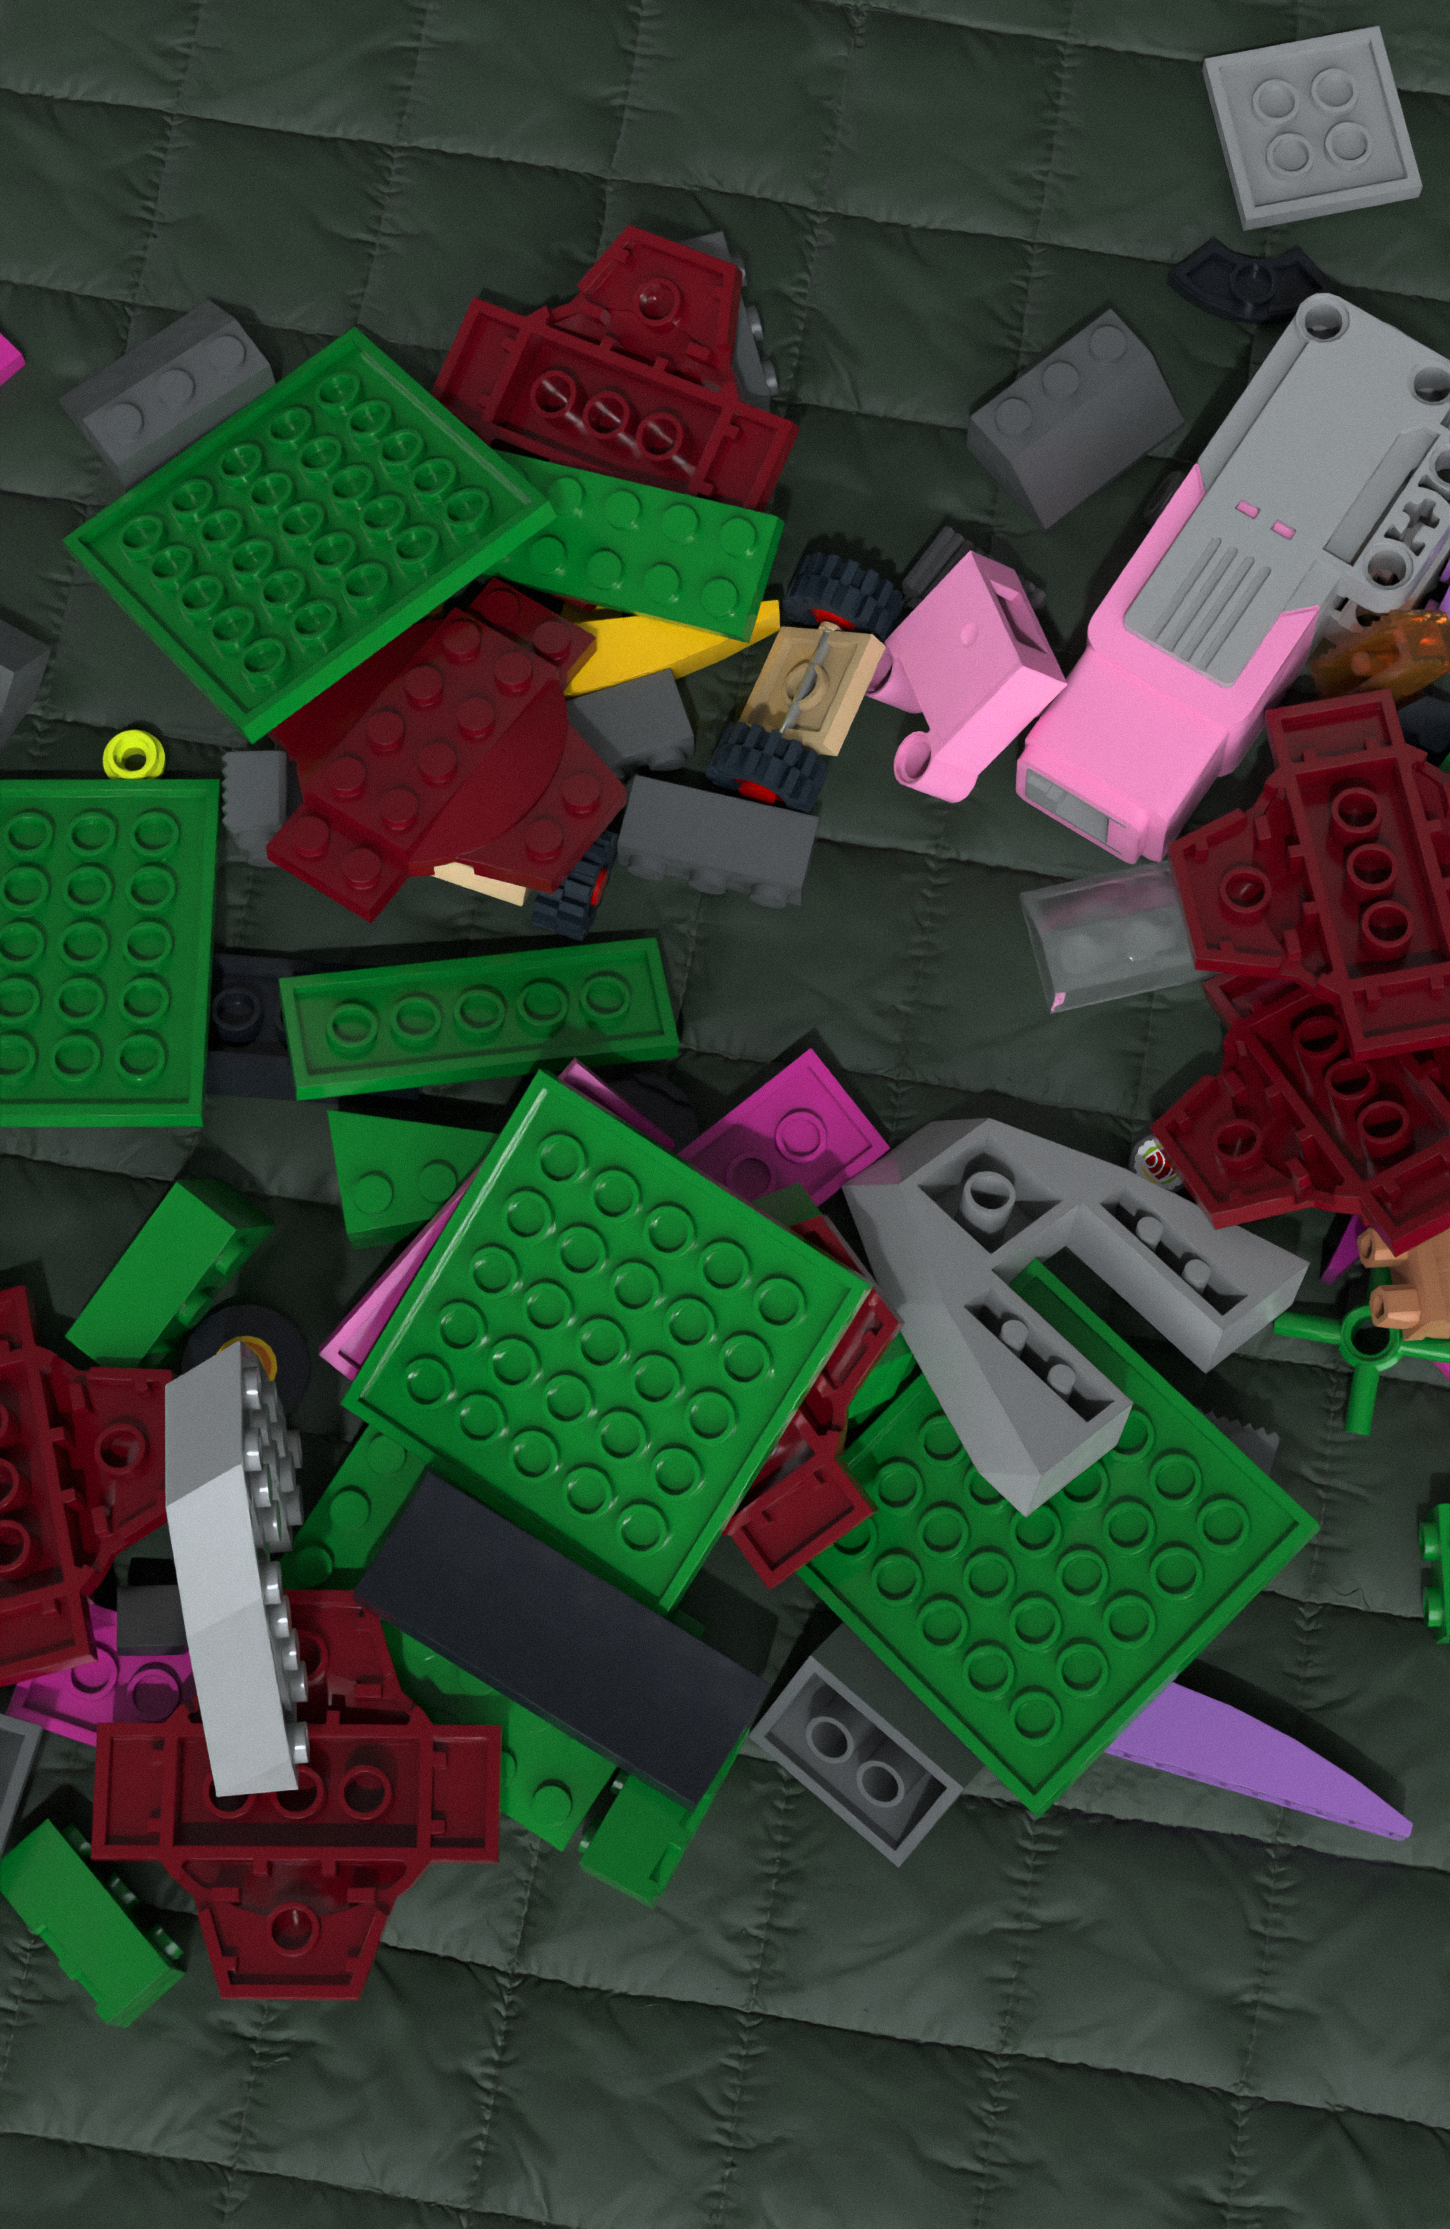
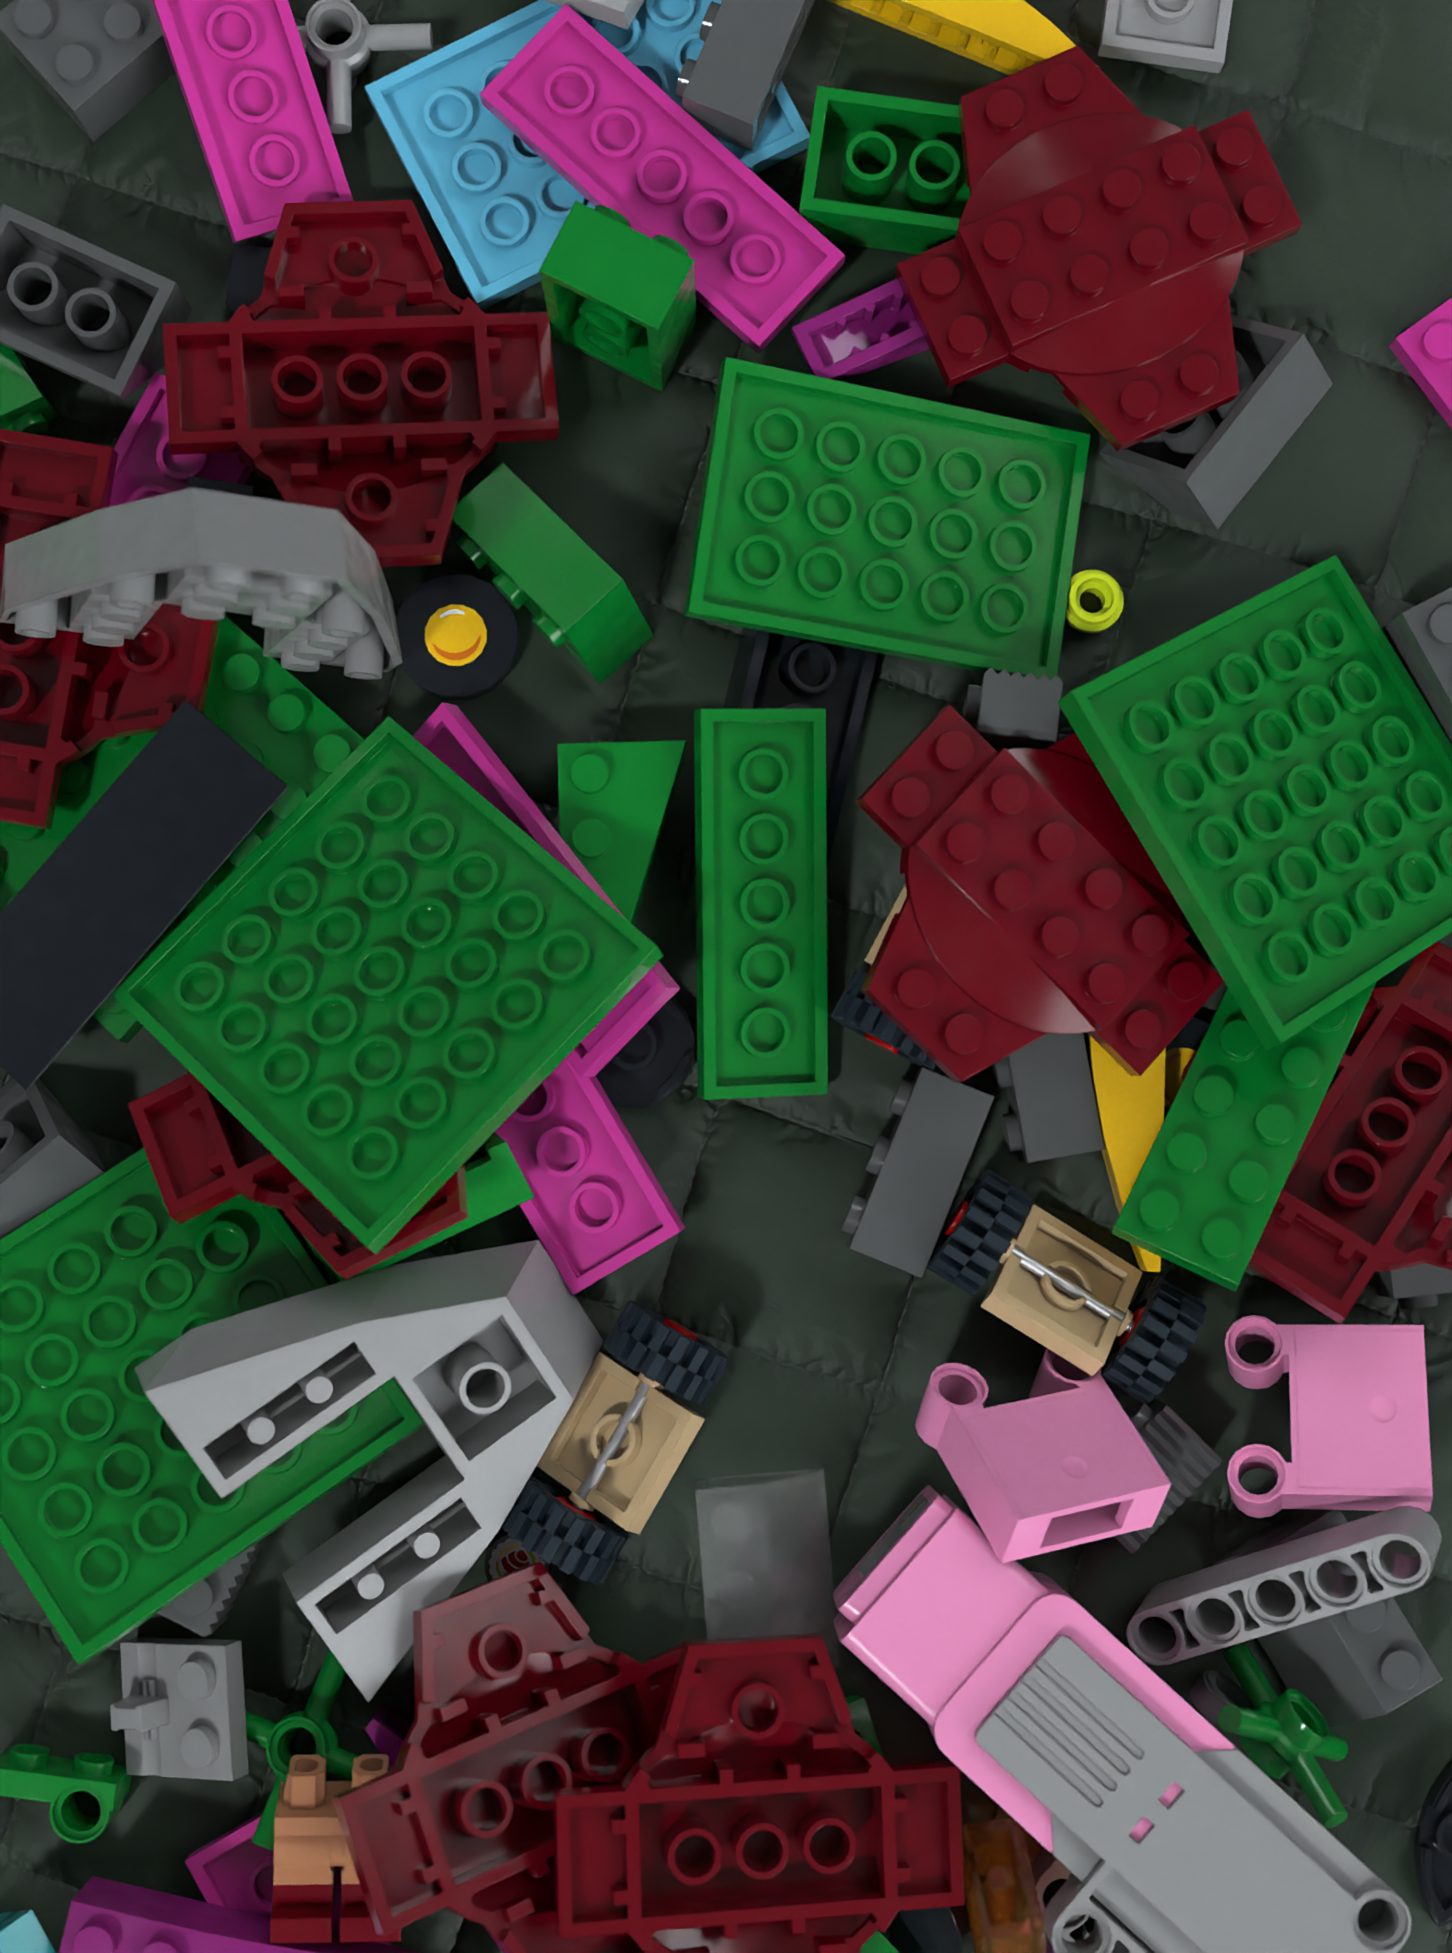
camera: 95 degrees right, 10 degrees up
none -> light grey hinge [110,1637,249,1781]
none -> plate [501,1300,730,1585]
none -> light grey beam [1126,1506,1442,1666]
none -> green bar [1218,1644,1348,1828]
none -> bright pink piece [1225,1315,1433,1518]

